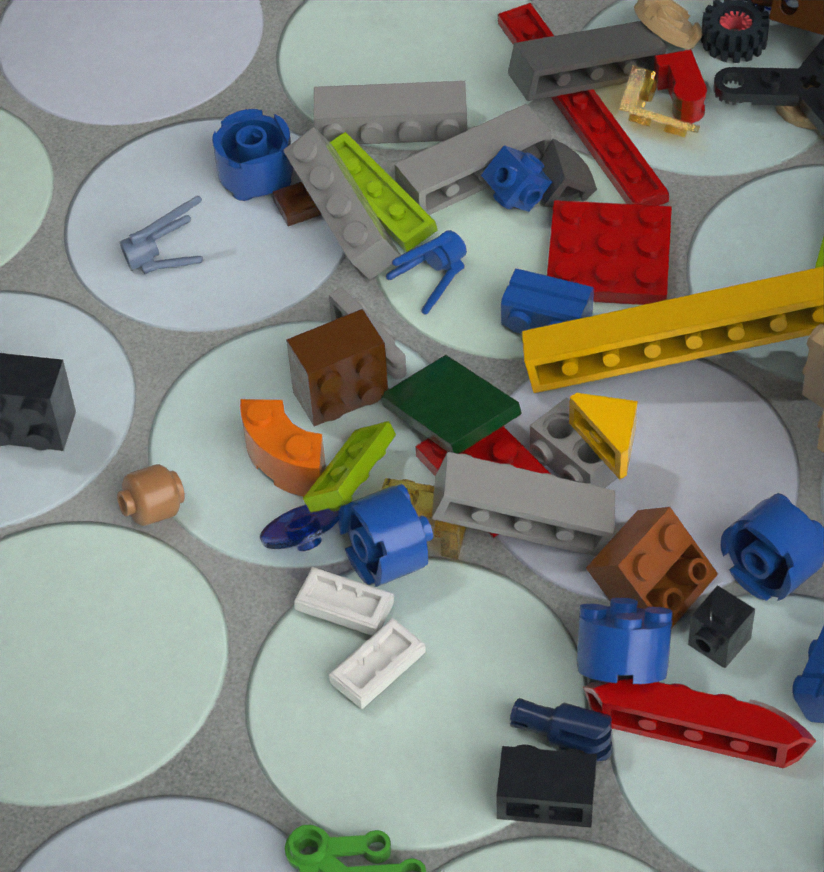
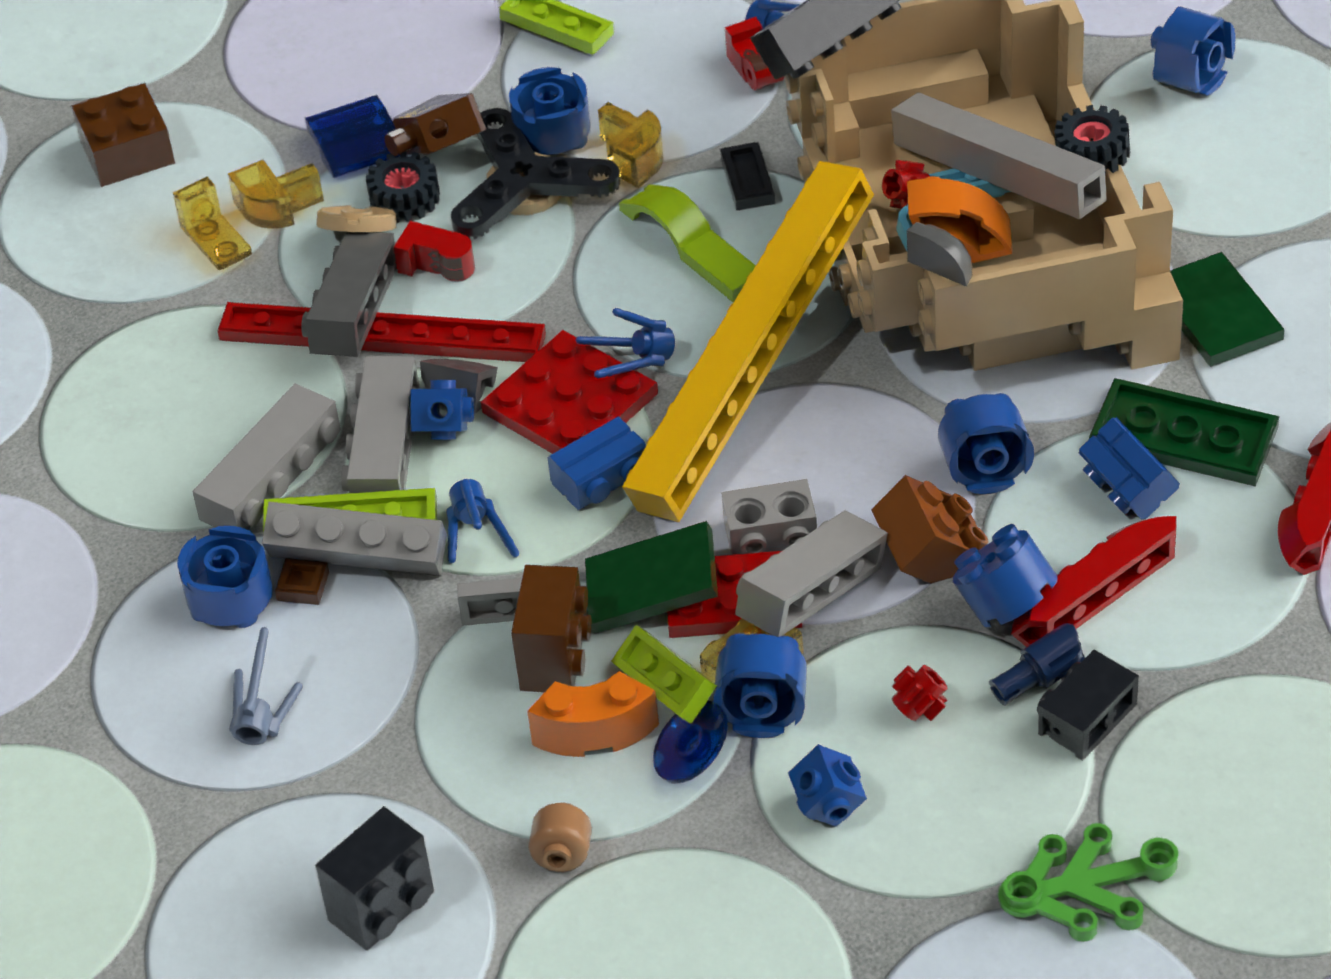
camera: 55 degrees left, 5 degrees down
white plate [294,567,394,636] -> none
white plate [329,618,426,709] -> none
yellow slope [569,393,638,480] -> none
clear yellow bracket [619,65,700,137] -> none
black brick [688,585,755,668] -> none
none -> blue plant [576,308,675,378]
none -> blue brick [788,744,867,827]
none -> red gear [892,665,948,721]

